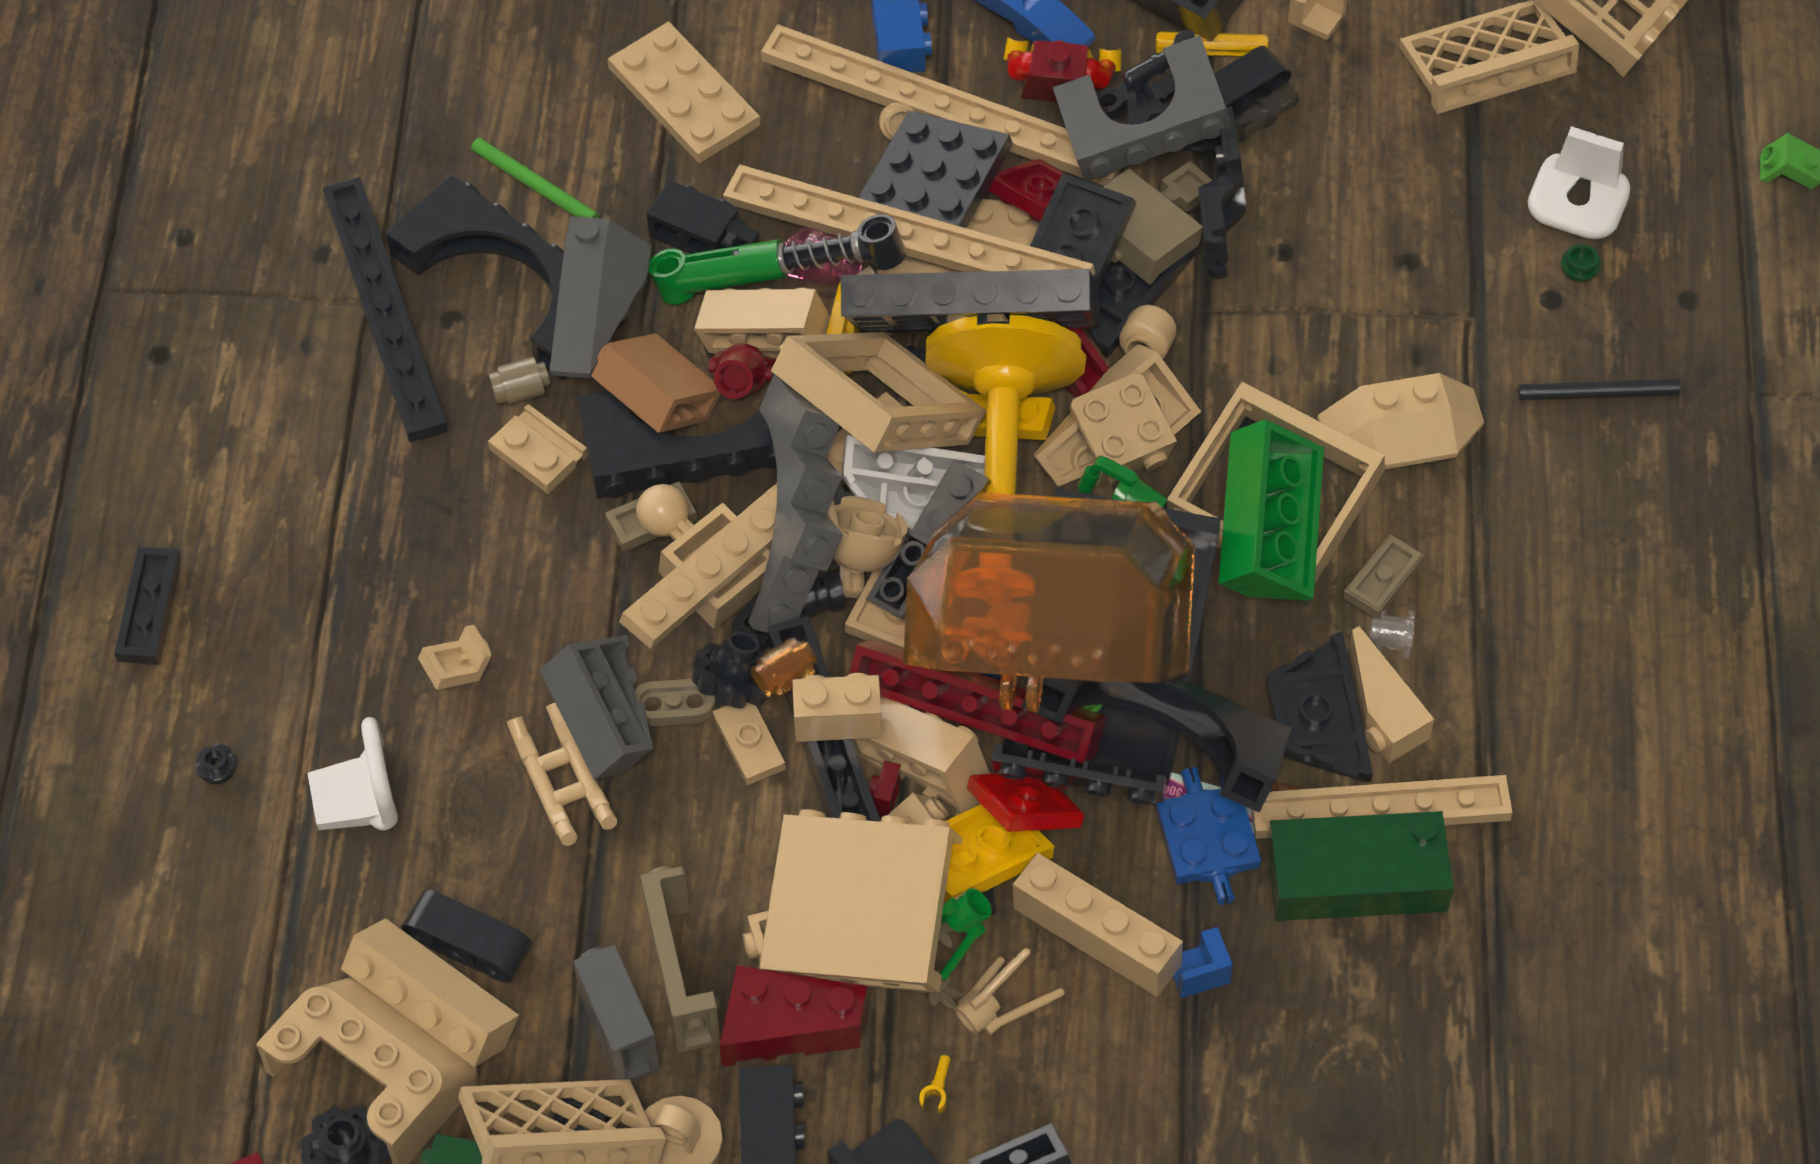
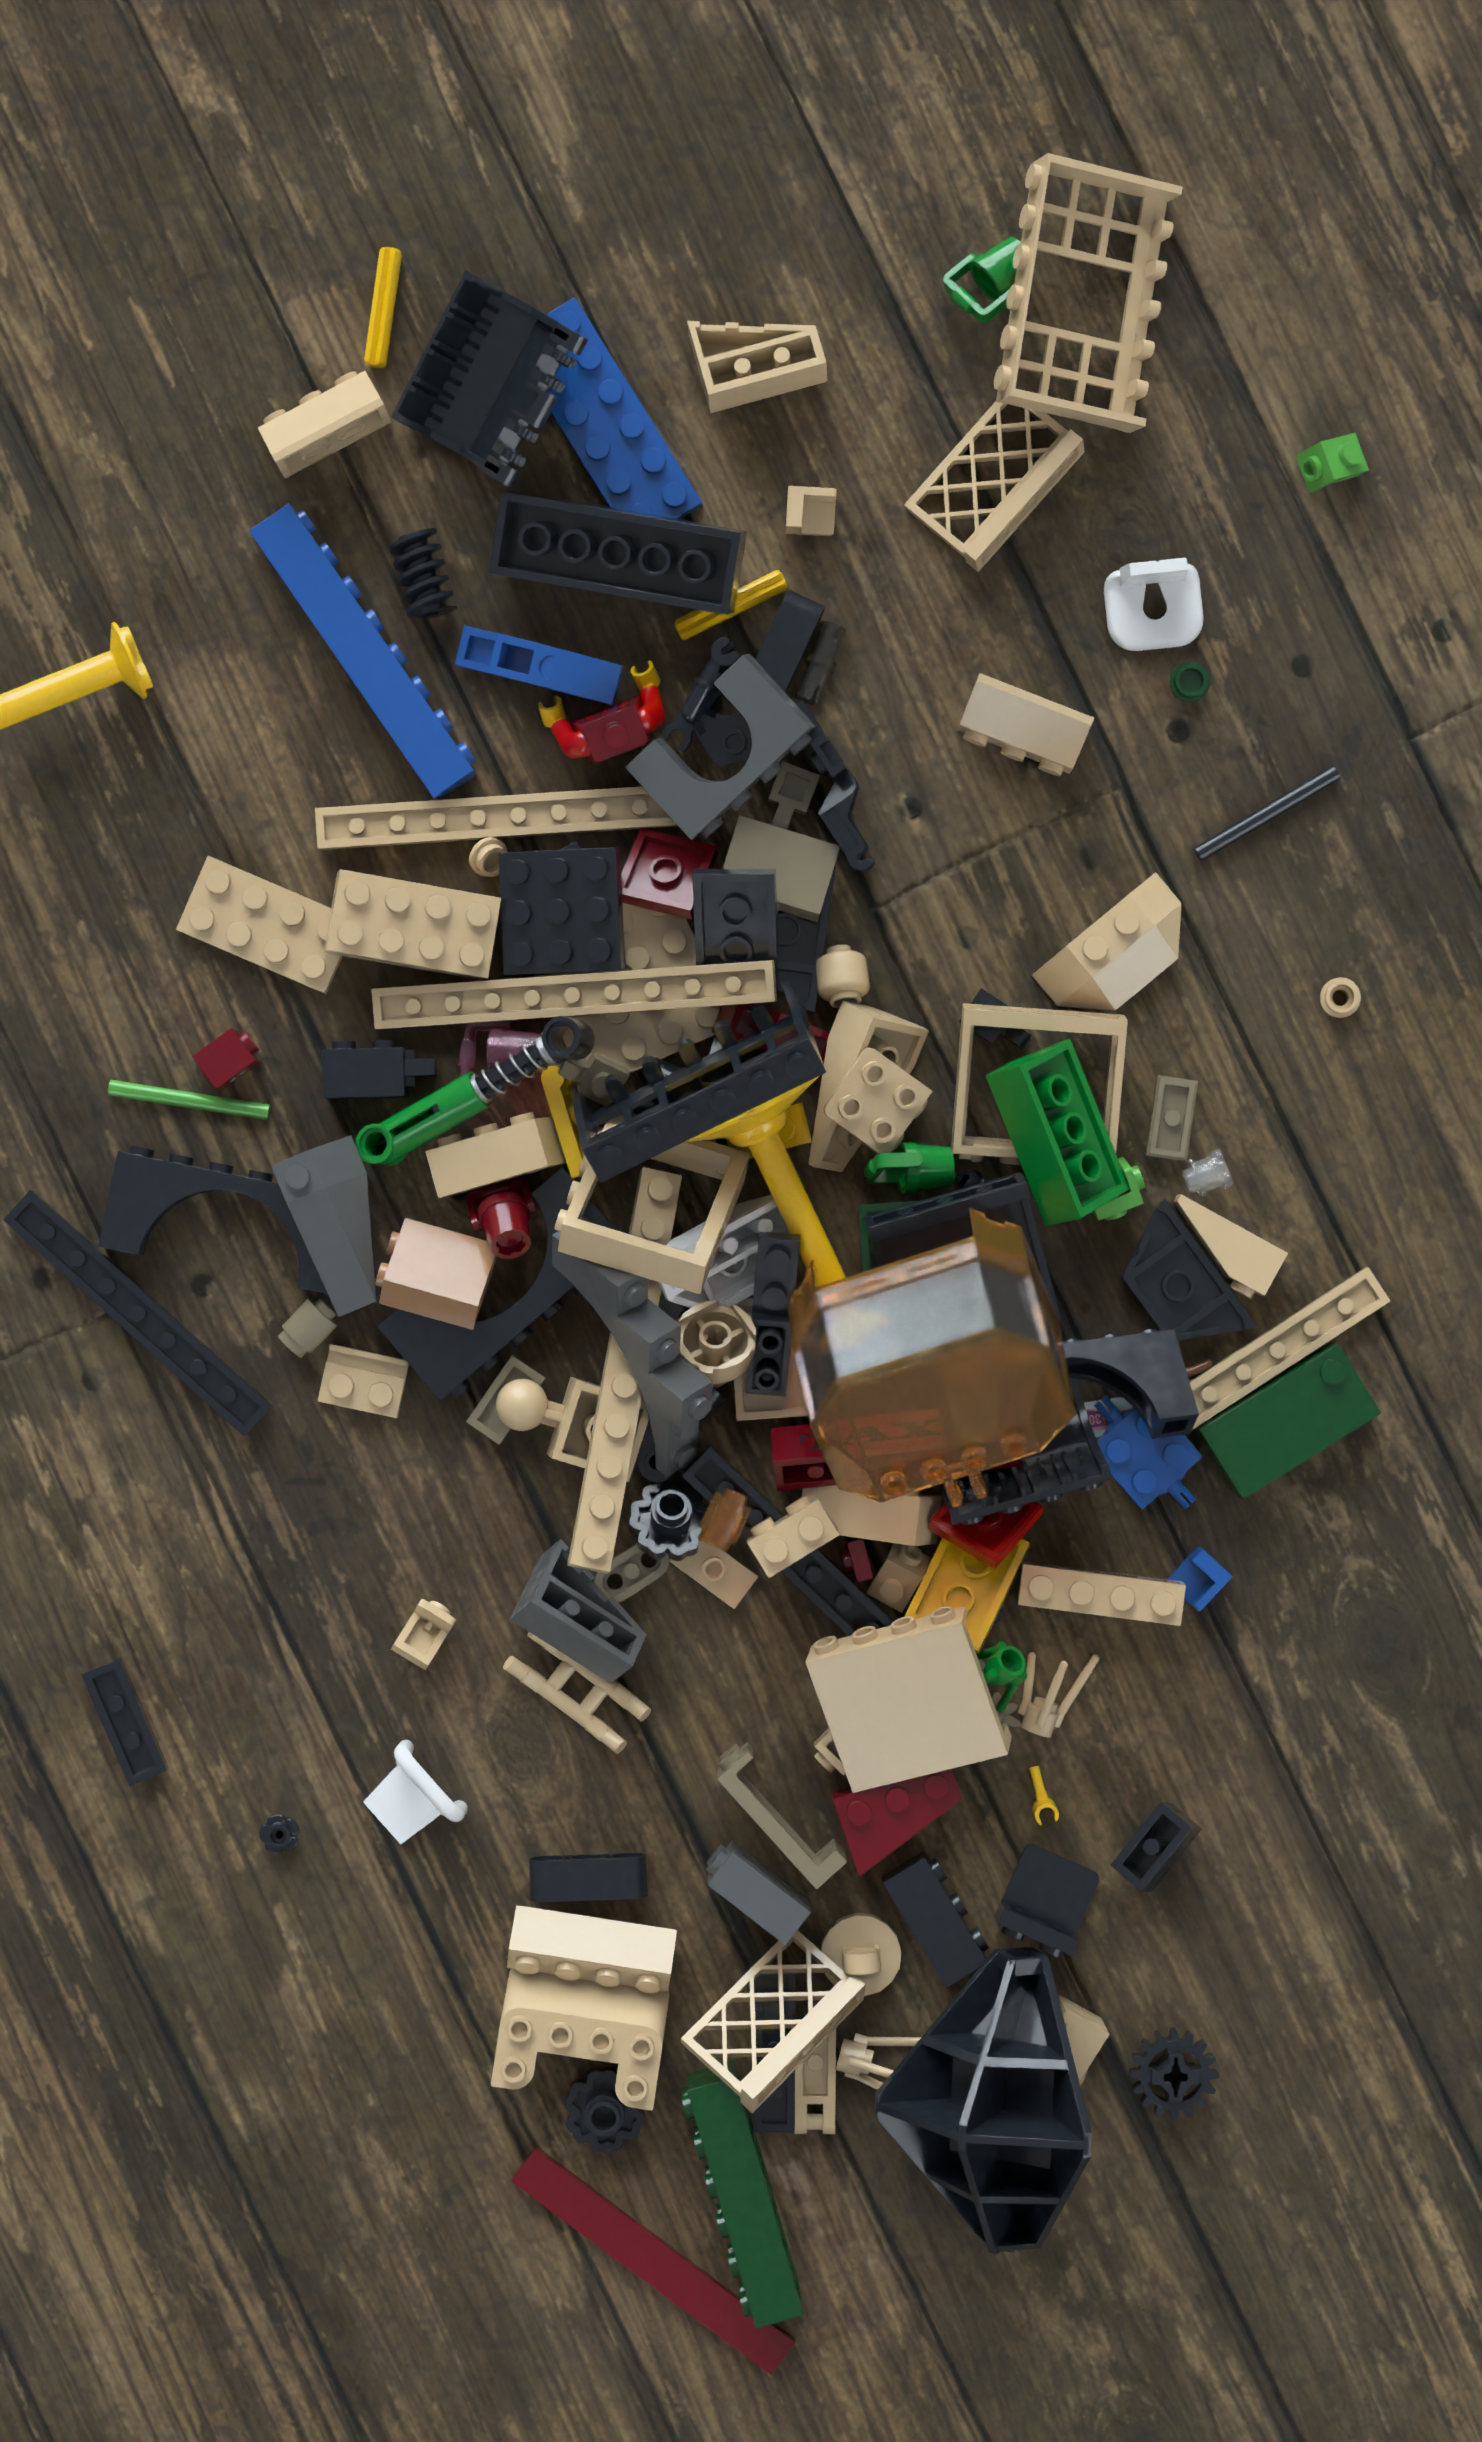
camera: 30 degrees left, 30 degrees up
none -> dark red brick [192,1028,260,1091]
none -> tan brick [324,869,501,980]
none -> tan slope [957,673,1094,776]
none -> bright green bracket [1092,1157,1145,1221]
none -> tan plate [1320,977,1361,1018]

